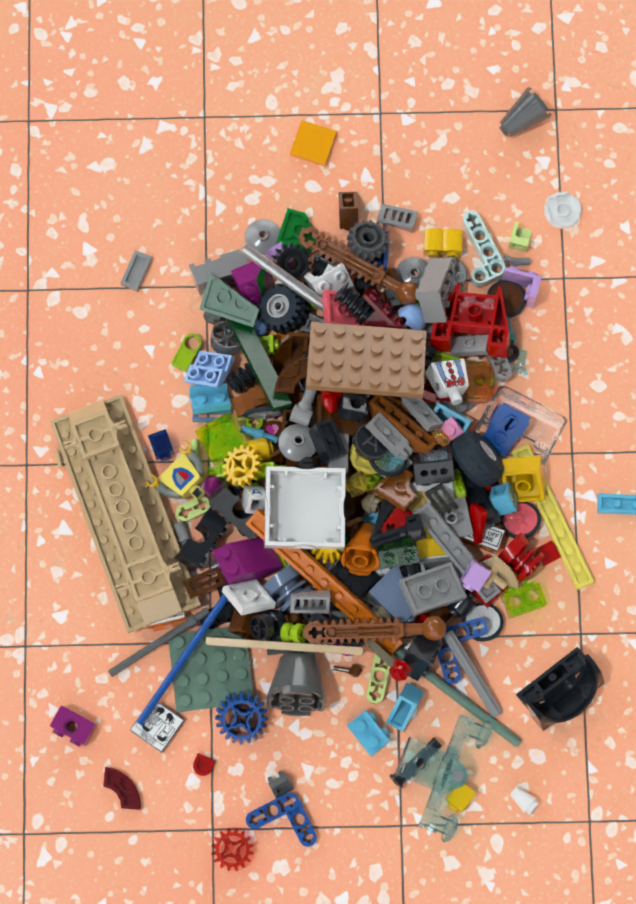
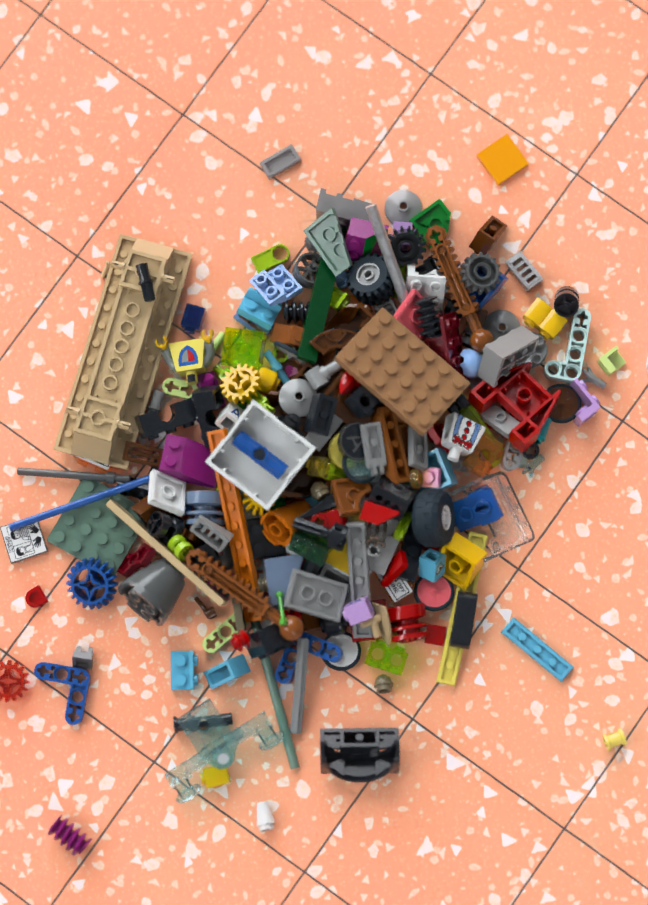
camera: 40 degrees right, 5 degrees up
none -> dark red tile [117,543,157,578]
none -> black axle [136,263,156,302]
none -> blue piece [231,430,289,480]
none -> bright green hinge [276,591,287,626]
none -> red tile [359,500,400,526]
none -> dark tan plate [374,674,393,694]
none -> black beam [450,591,478,649]
none -> black wheel [554,286,579,317]

